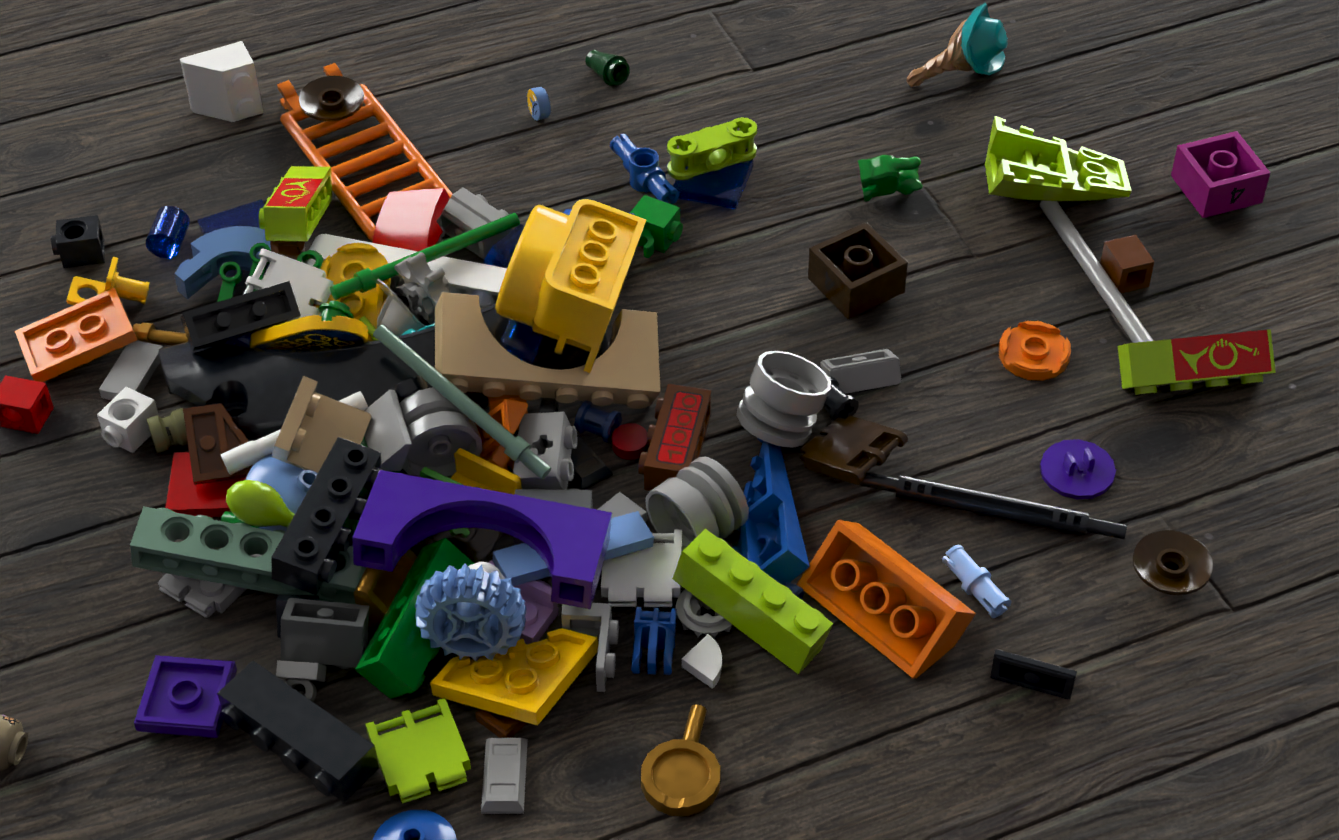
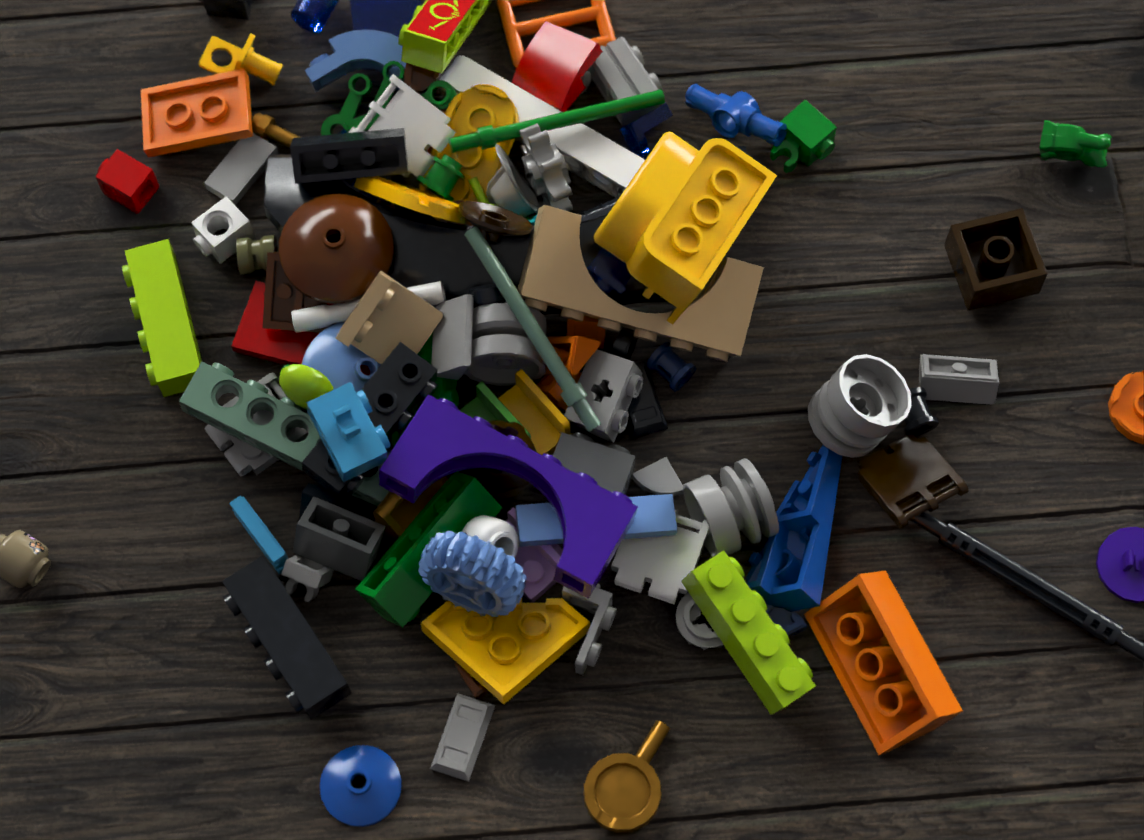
camera: 20 degrees right, 20 degrees up
dark purple plate [134,655,237,738] -> none
lime plate [365,698,471,804] -> none
blue pin [610,134,679,204] -> none
dark red tile [611,423,649,460] -> none
blue arm [631,607,677,675] -> none
reddish brown brick [638,384,711,491] -> none
lime piece [667,117,757,180] -> none
clear blue tile [673,158,754,209] -> none
white tile [682,634,722,689] -> none
light blue pin [942,545,1011,618] -> none
black slope [990,649,1077,699] -> none
none -> lime brick [122,239,202,397]
none -> dark azure tile [229,495,288,574]
none -> reddish brown dish [279,194,394,304]
none -> dark azure brick [307,382,391,482]
none -> dark brown dish [458,201,533,242]

